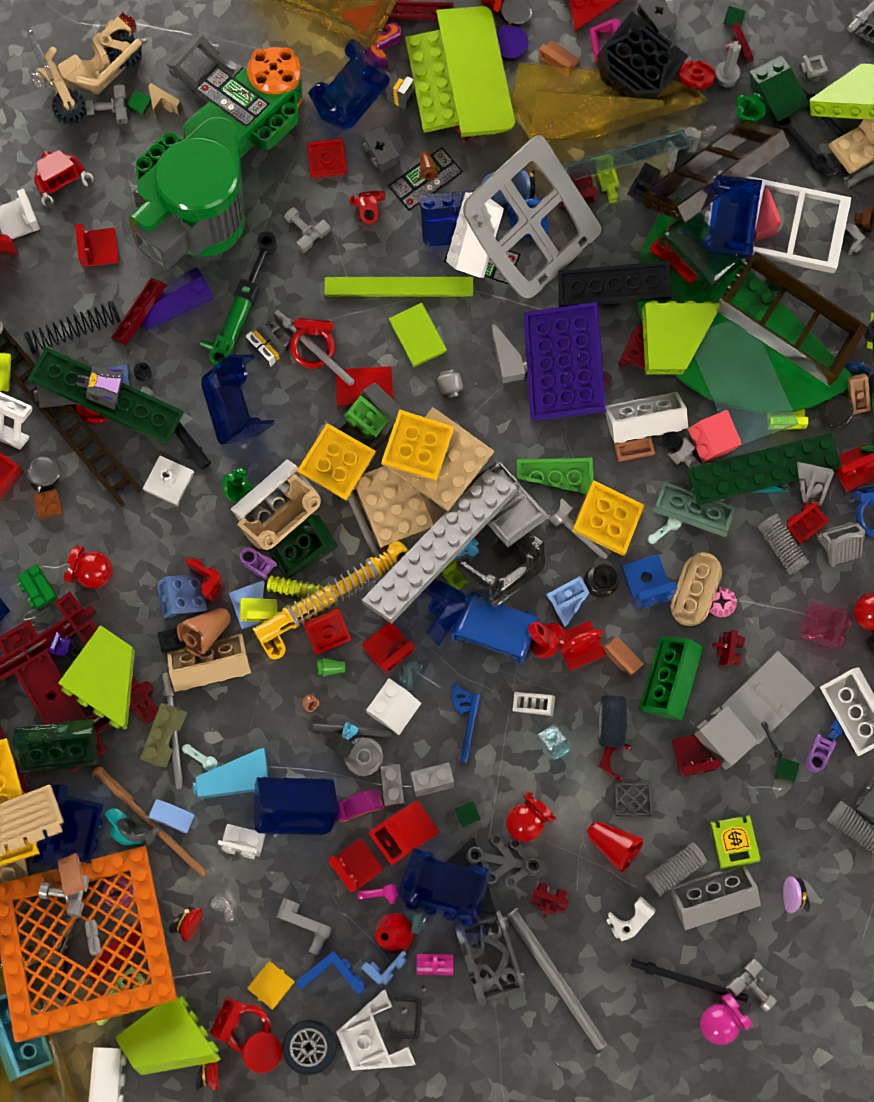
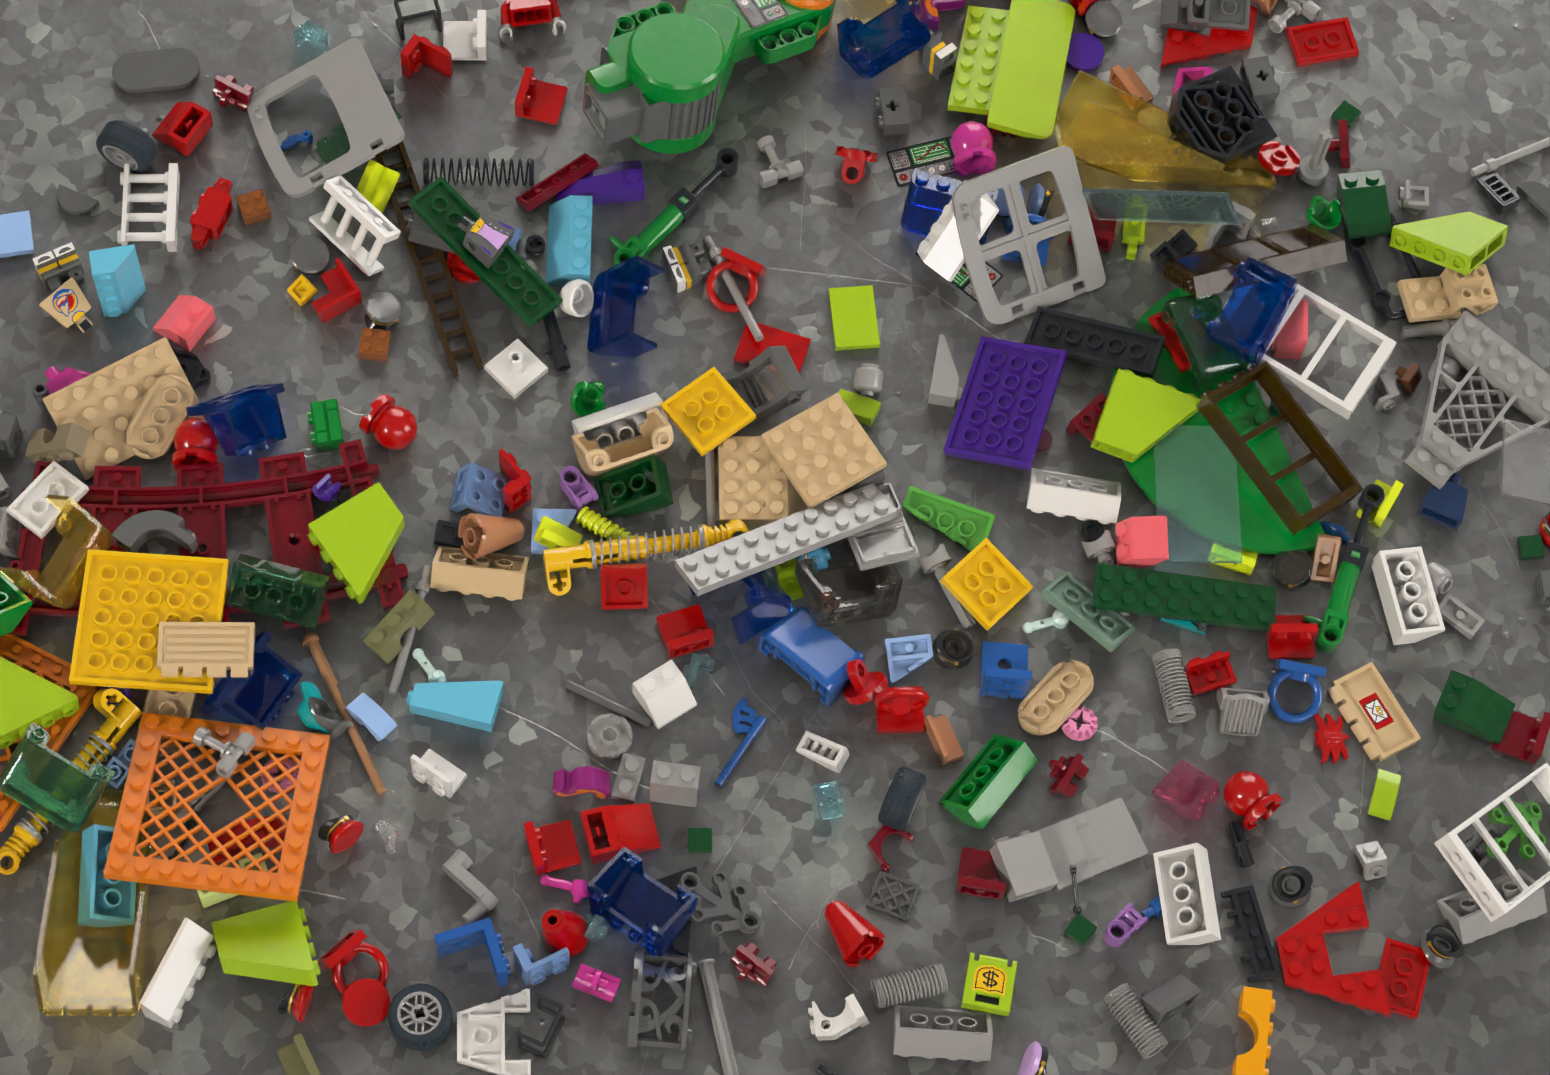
camera: 15 degrees right, 10 degrees down
nougat tile [58,853,85,897] -> none
light grey piece [85,920,101,956] -> none
yellow piece [247,961,295,1010] -> none
clear blue windscreen [254,777,339,835] -> none
nougat hinge [302,694,319,712] -> none
red tile [307,138,347,178] -> none
bright green cone [317,657,345,677] -> none
lime tile [325,277,473,297] -> none
pearl dark grey piece [325,722,358,758] -> none
bright green bracket [343,395,390,440] -> none
yellow plate [381,410,454,482] -> none
dark orange cone [419,152,438,180] -> none
red tile [506,791,557,842] -> none
nougat tile [614,436,655,462] -> none
light grey wing [797,462,834,506] -> none
none -> medium azure slope [546,195,593,286]
none -> white hat [559,279,594,317]
none -> lime slope [838,389,881,427]
none -> dark pink tile [951,121,997,177]

